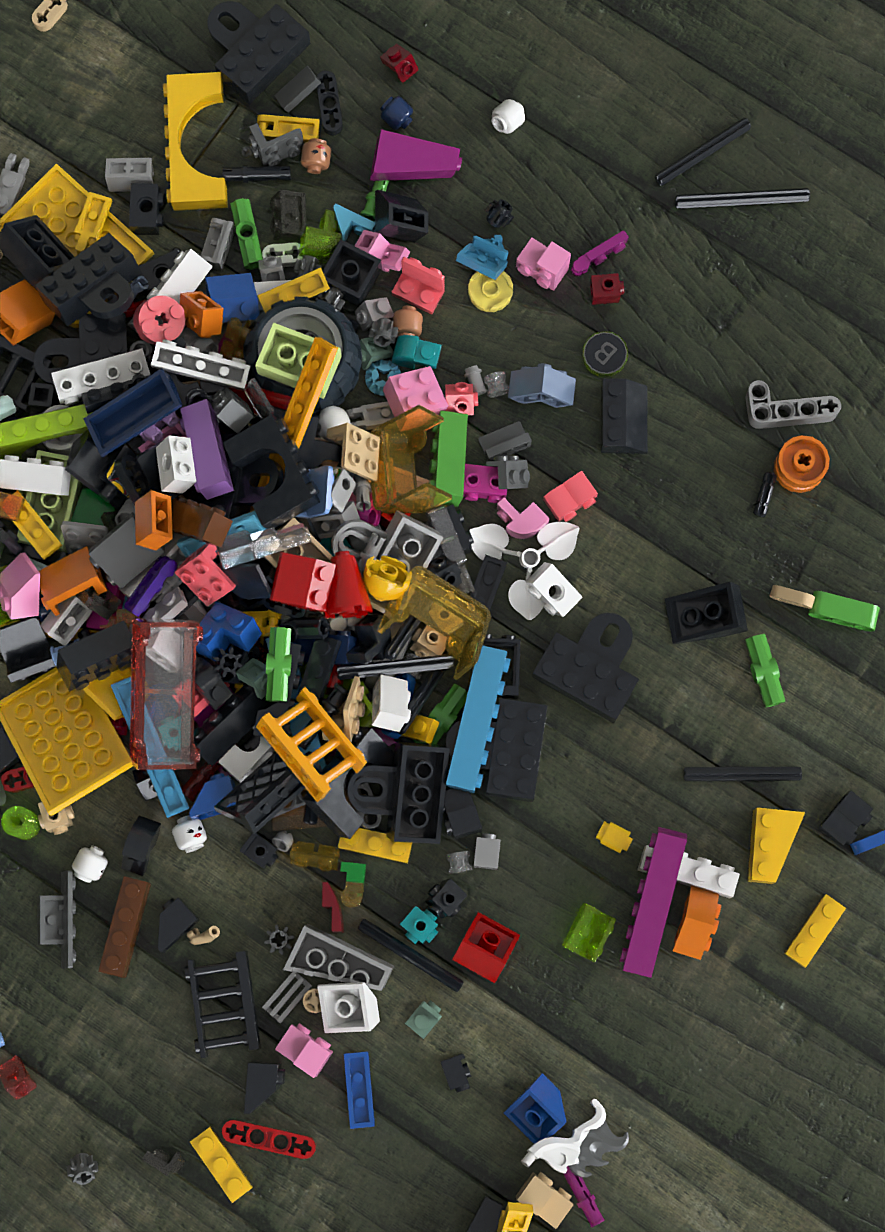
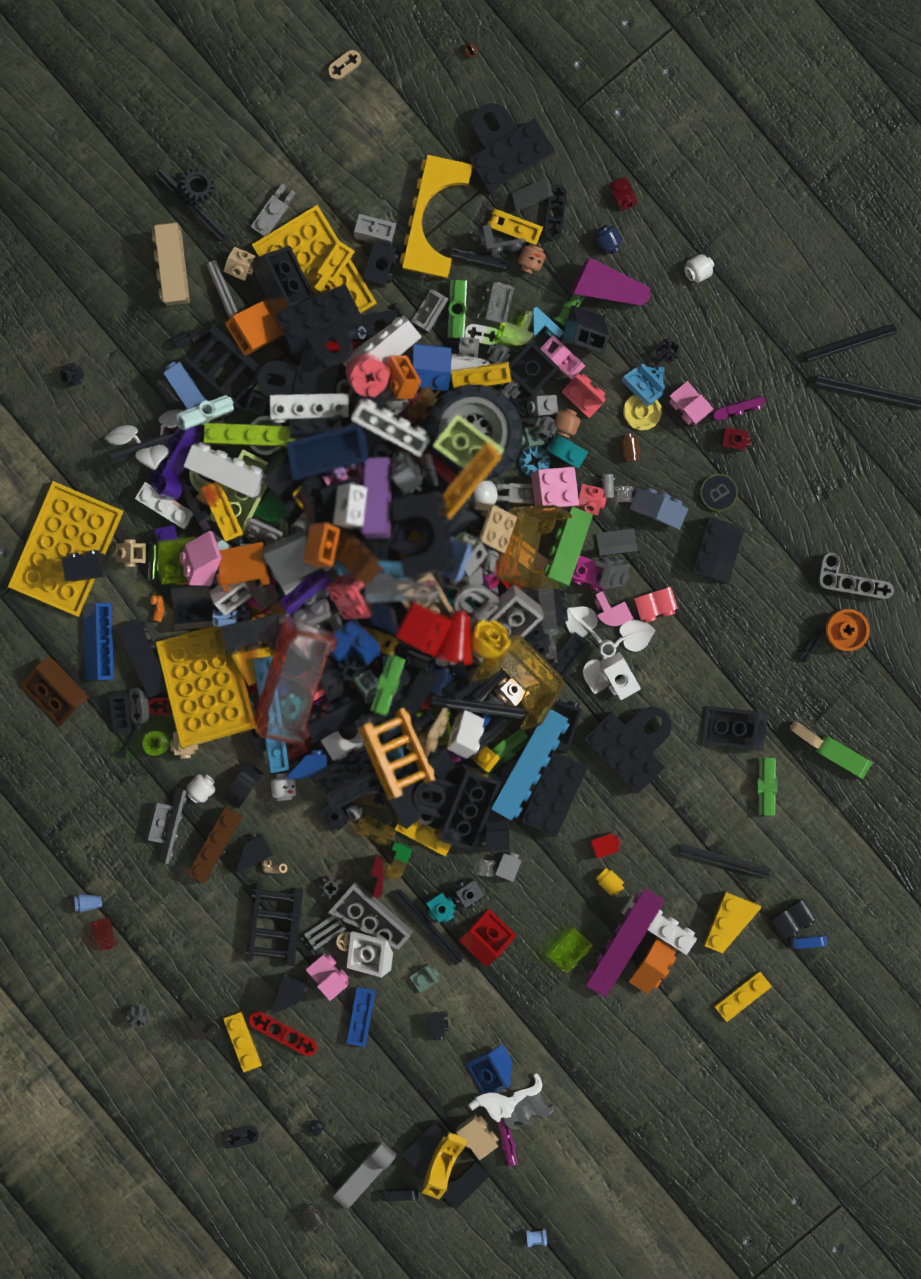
camera: 20 degrees right, 10 degrees up
none -> red brick [591,832,621,859]
none -> reddish brown brick [619,434,641,462]

